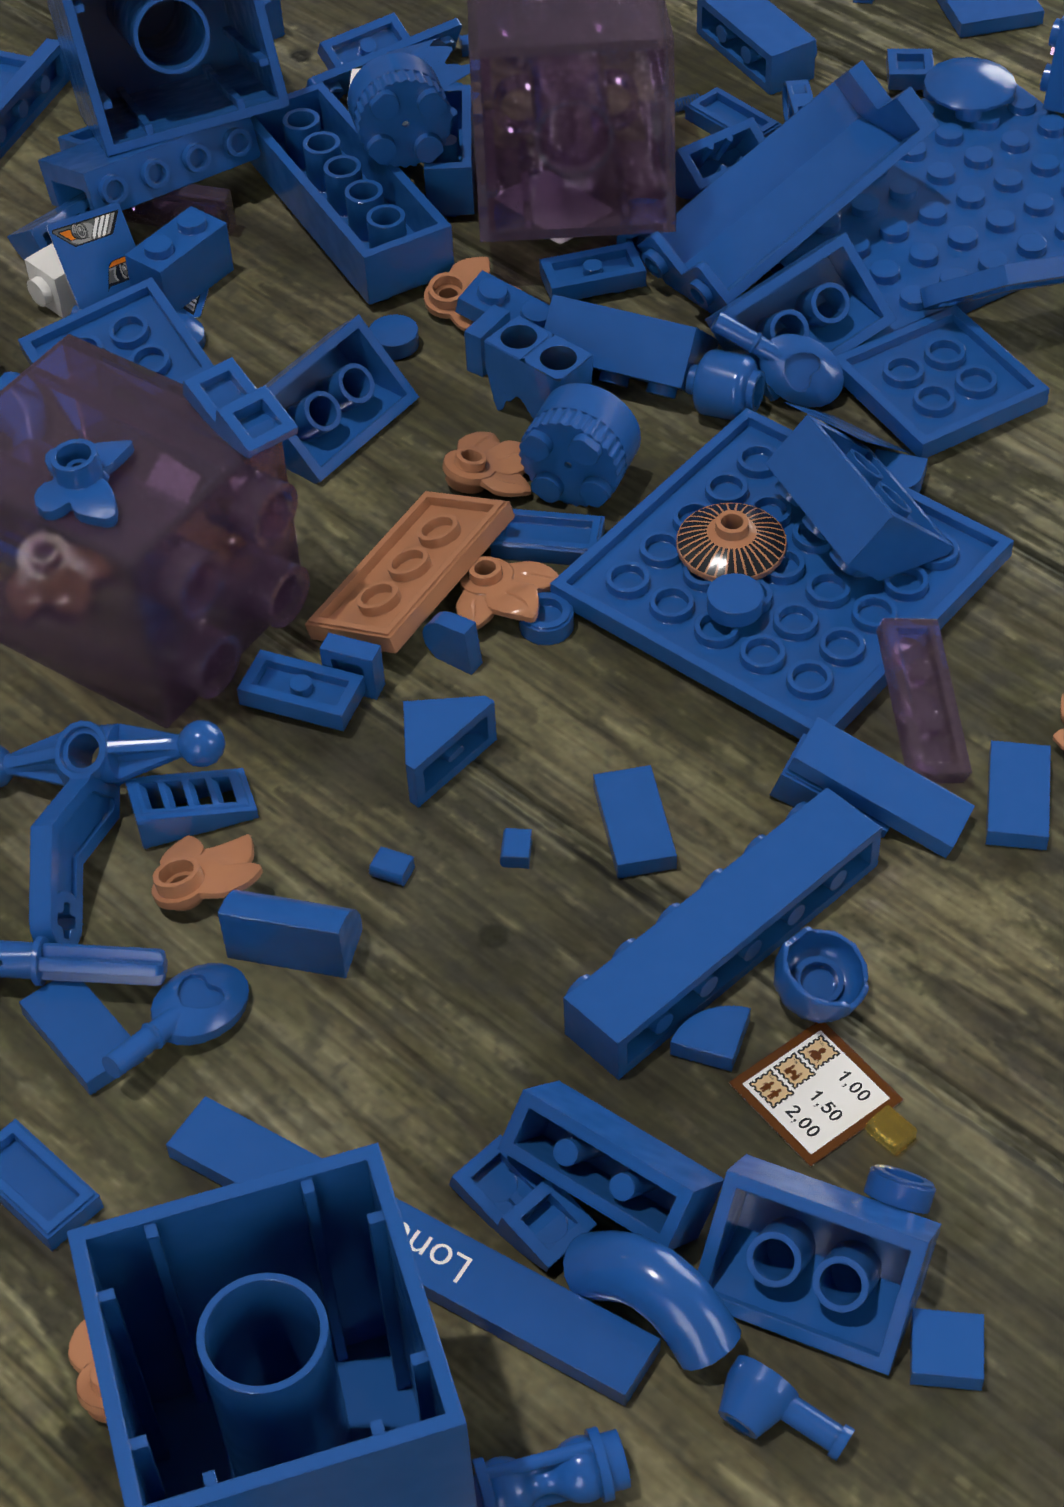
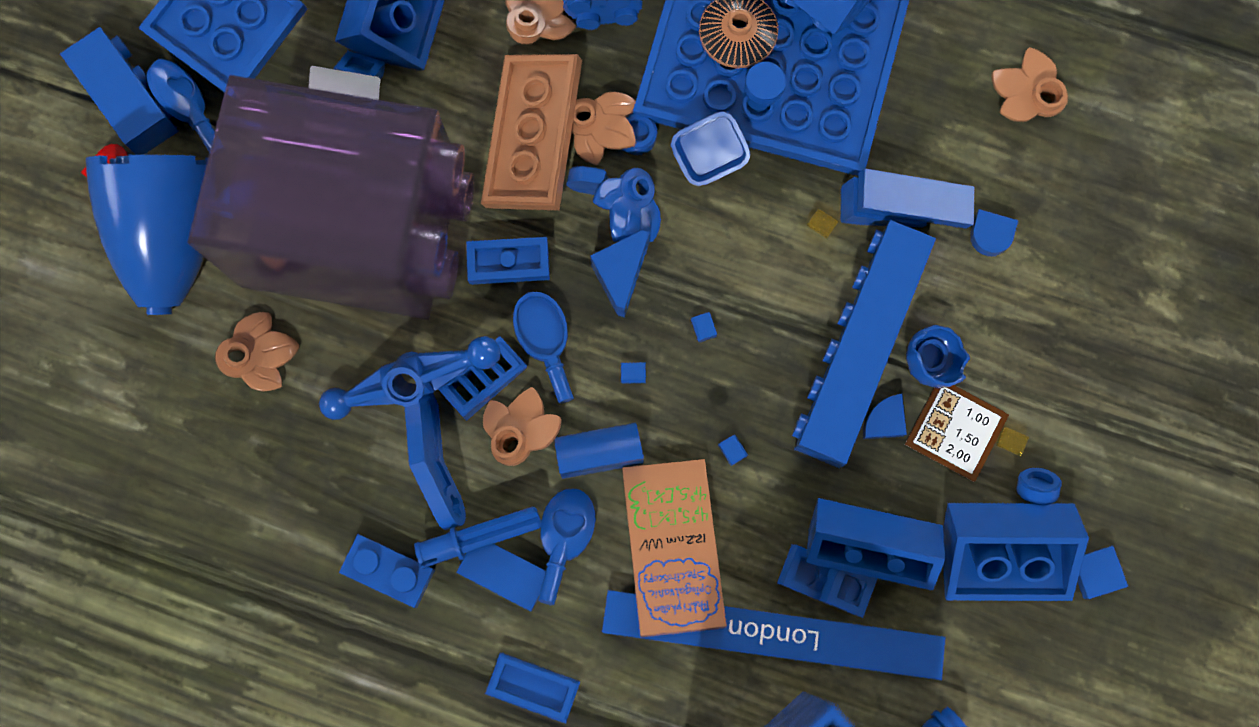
camera: 25 degrees left, 30 degrees up
blue animal [34,439,135,528] -> none
blue slope [183,357,298,459] -> none
blue tile [319,632,385,700] -> none
blue tile [490,509,605,565] -> none
blue cylinder [563,1230,741,1371] -> none
blue tile [593,765,677,878] -> none
blue bar [718,1355,855,1461] -> none
clear purple plate [876,618,972,783] -> none
blue tile [985,740,1051,850] -> none
none -> blue piece [513,292,574,404]
none -> blue plate [593,168,661,242]
none -> nougat tile [622,459,727,637]
none -> piece [671,111,751,186]
none -> blue piece [718,434,748,466]
none -> clear yellow piece [807,208,838,239]
none -> blue tile [970,209,1018,257]

